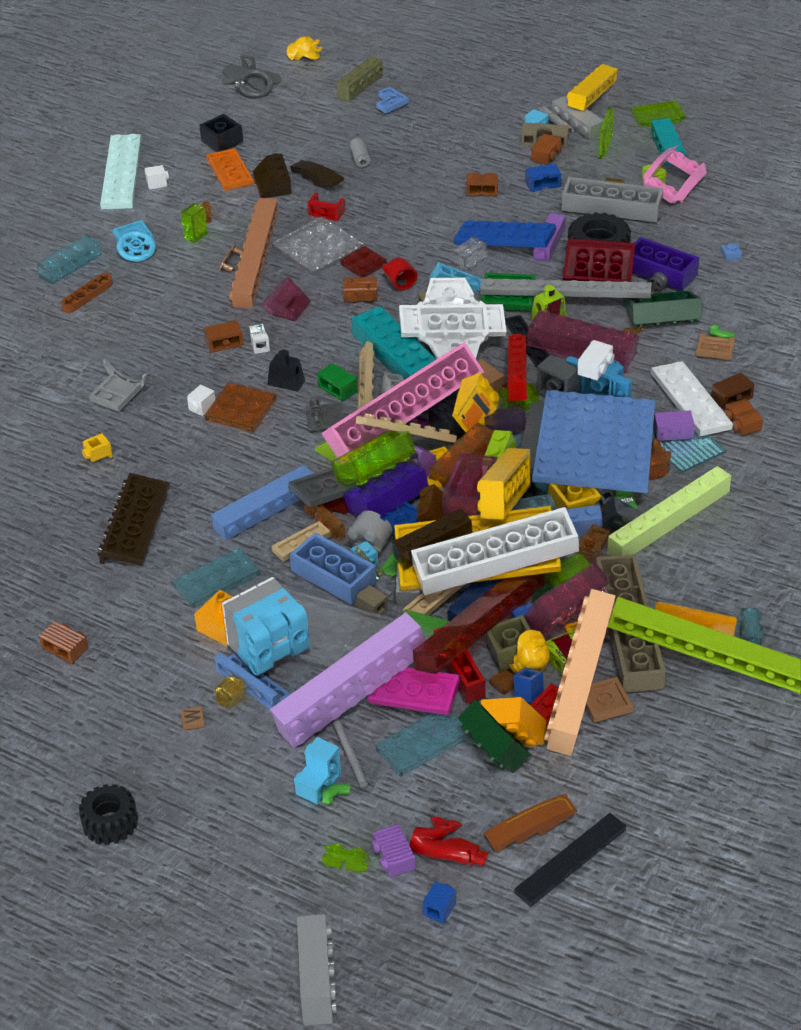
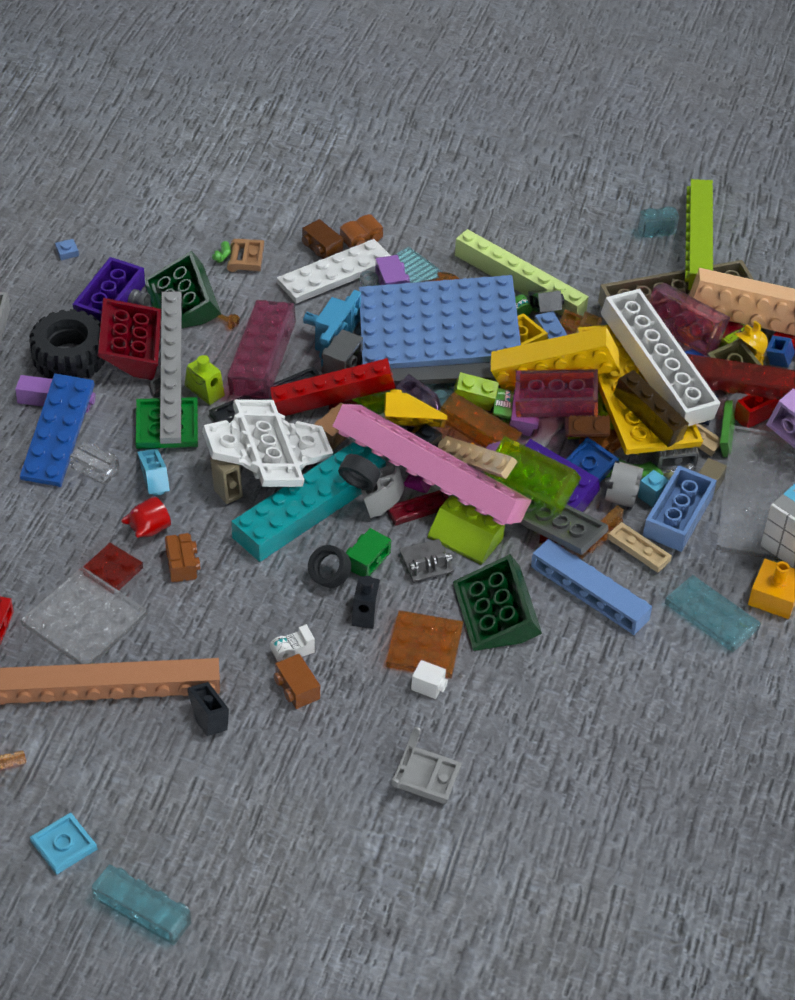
camera: 105 degrees left, 5 degrees up
dark orange beam [61,273,113,313] -> none
yellow brick [82,433,113,462] -> none
dark brown bracket [97,473,170,566] -> none
medium azure plate [117,231,156,262] -> none
clear neon green brick [181,203,208,243] -> none
medium nougat piece [219,243,243,272] -> none
clear pink slope [262,276,311,321] -> none
tan plate [357,341,375,410] -> none
white brick [578,340,615,381] -> none
light orange bracket [655,602,737,636] -> none
none -> black slope [188,682,229,736]
none -> black tyre [308,545,351,588]
none -> black tyre [338,454,381,491]
none -> dark green slope [453,554,542,651]

